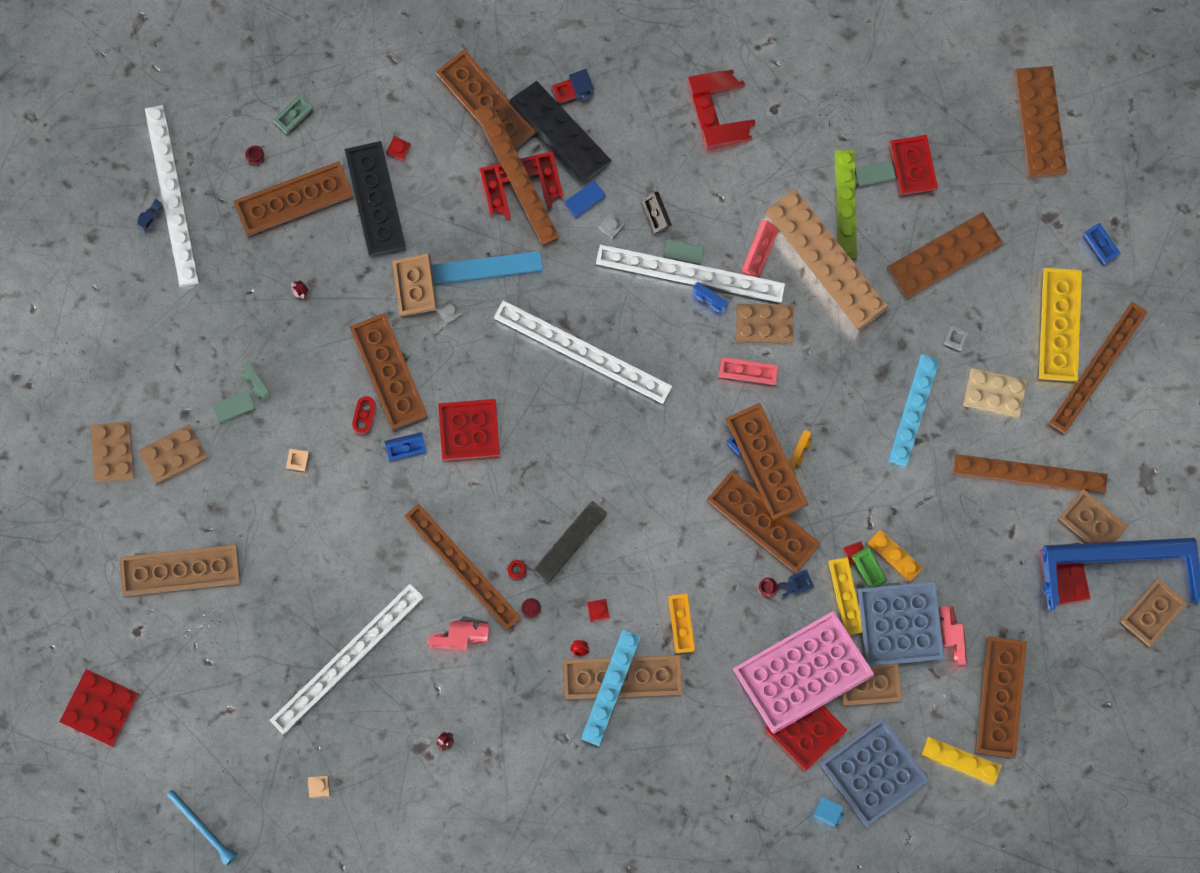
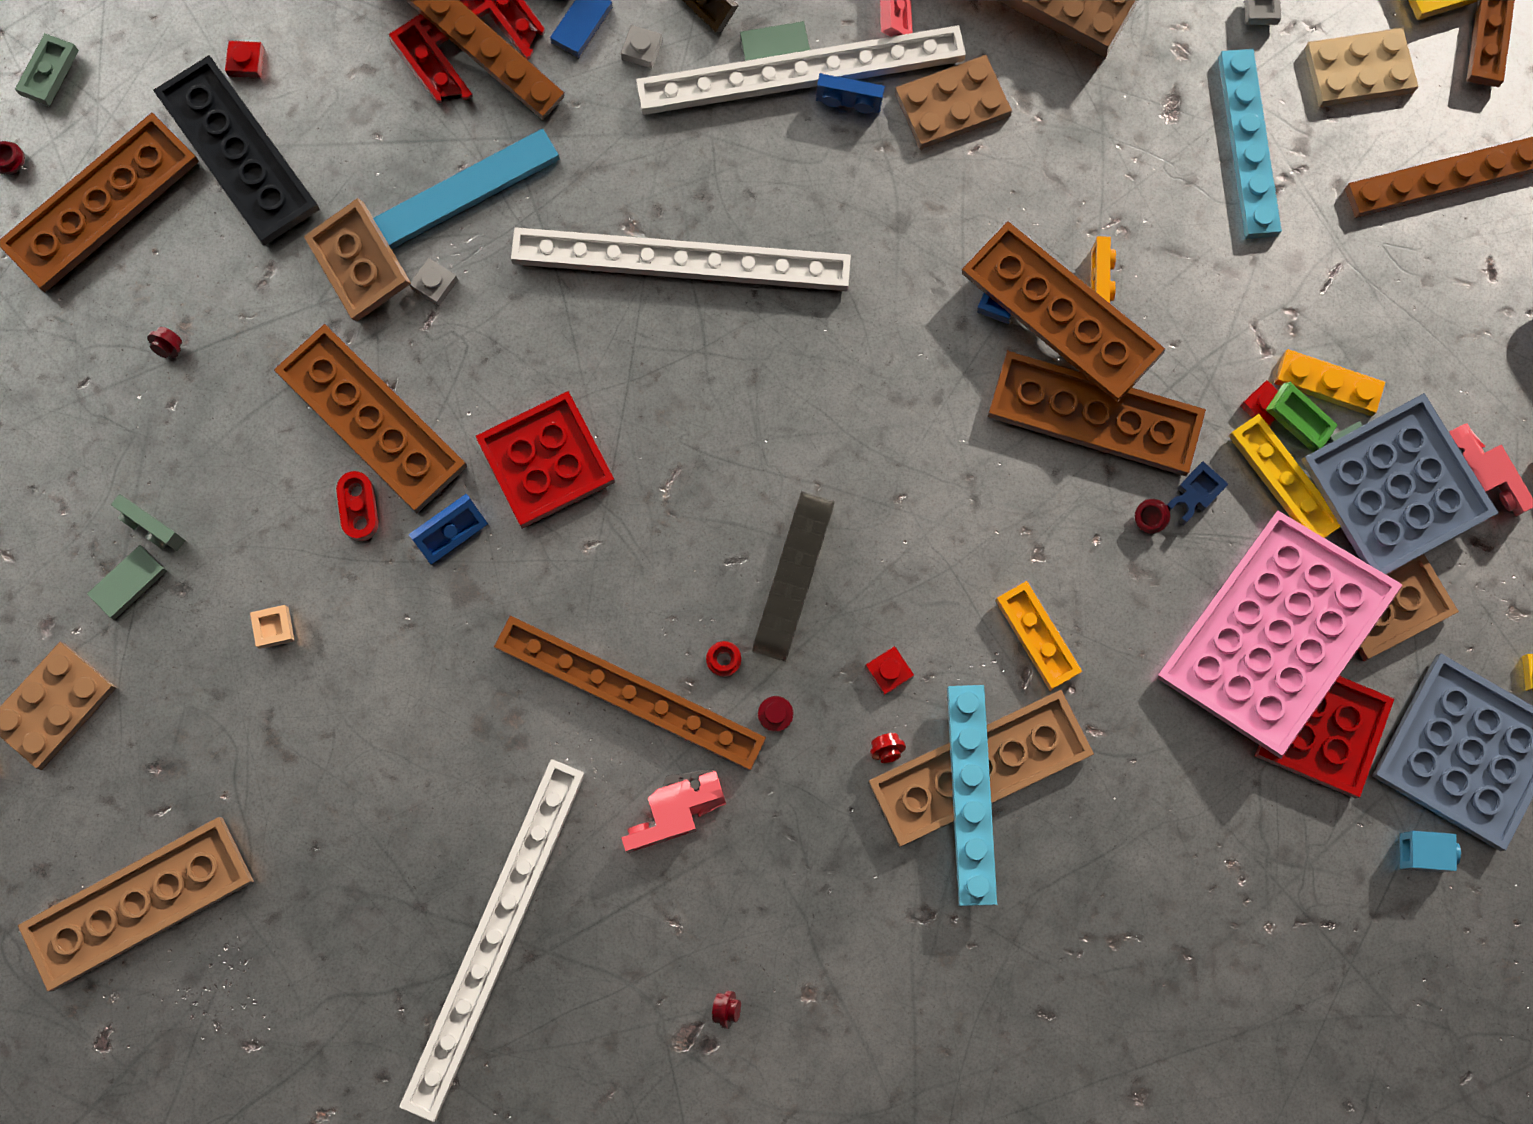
camera: 20 degrees left, 0 degrees up
coral plate [719,357,778,385] -> none

